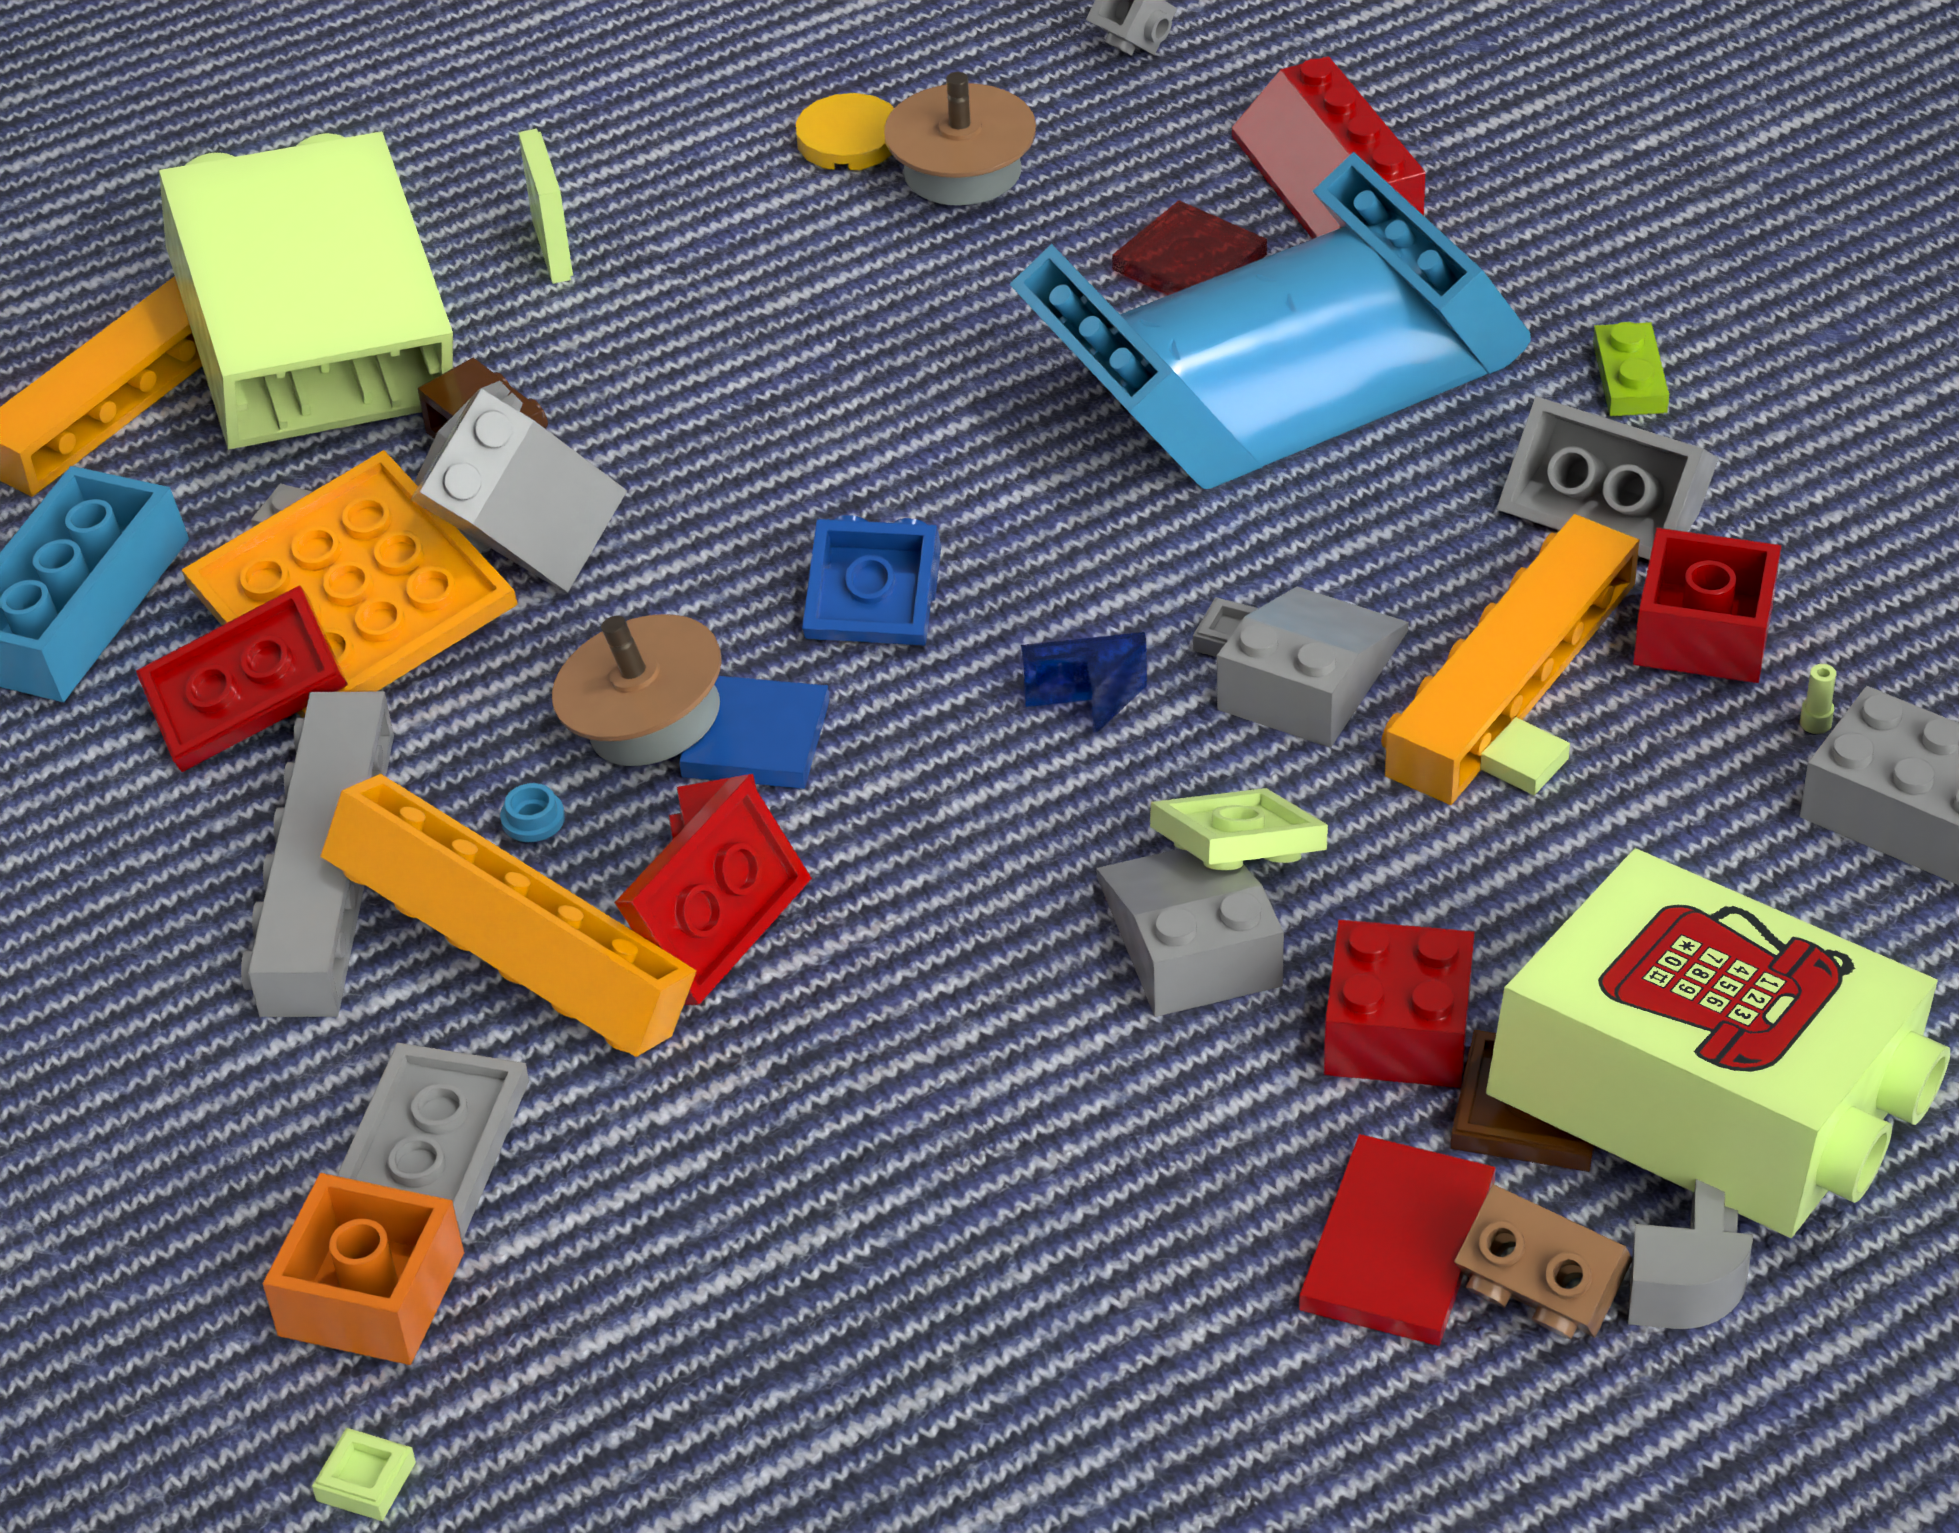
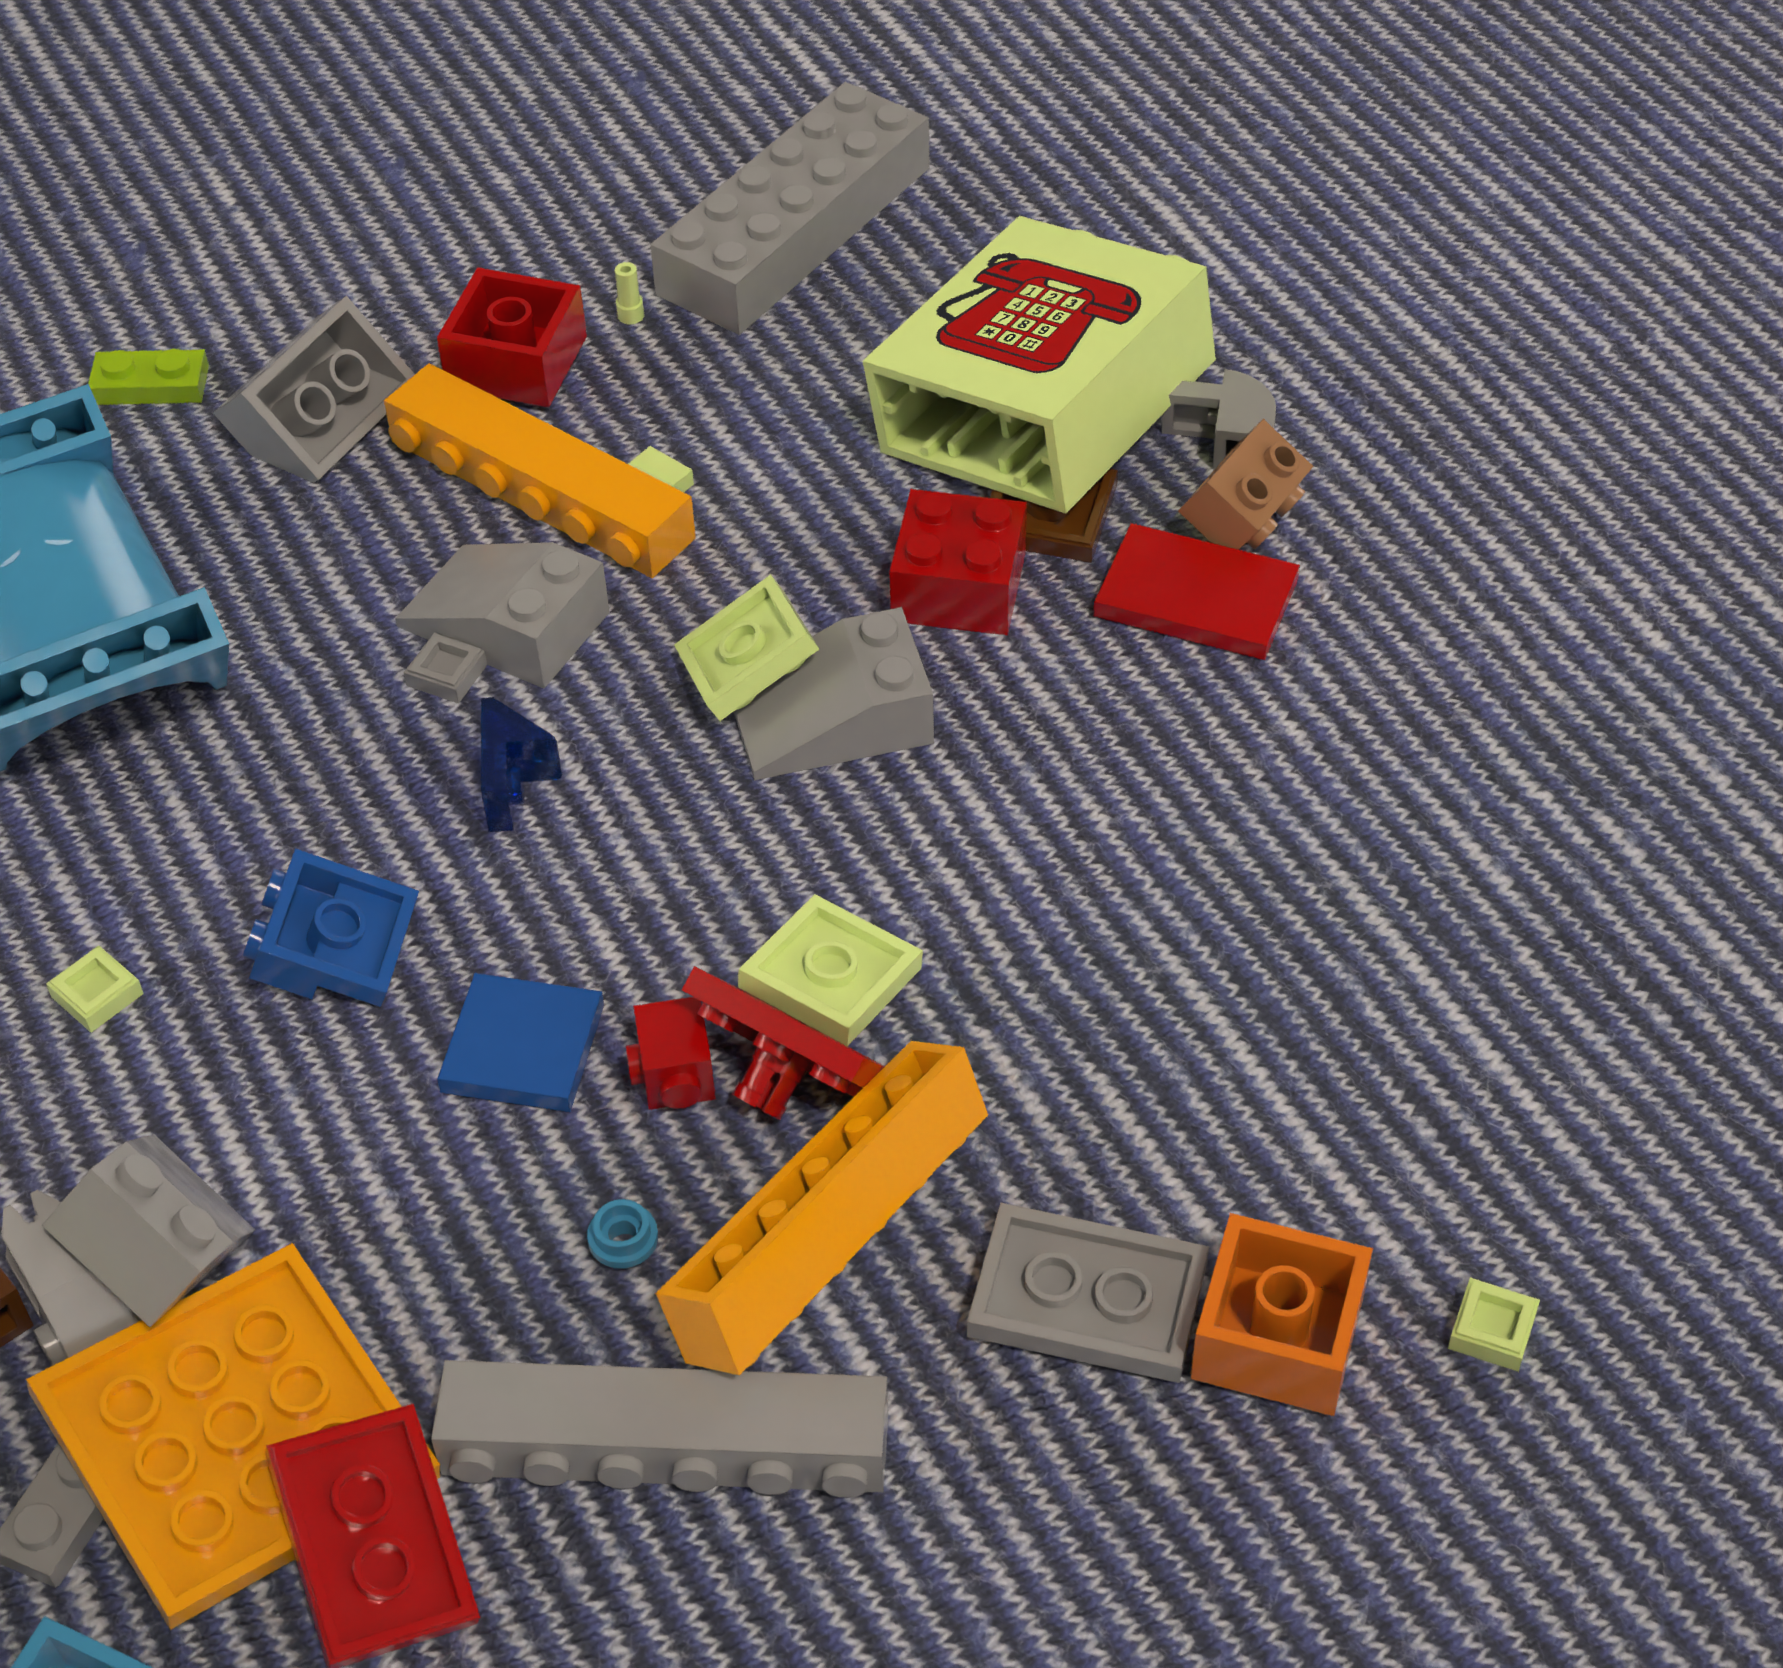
camera: 90 degrees left, 5 degrees up
medium nougat piece [552,614,722,766] -> none
none -> yellowish green tile [46,945,144,1033]
none -> yellowish green plate [738,894,923,1046]

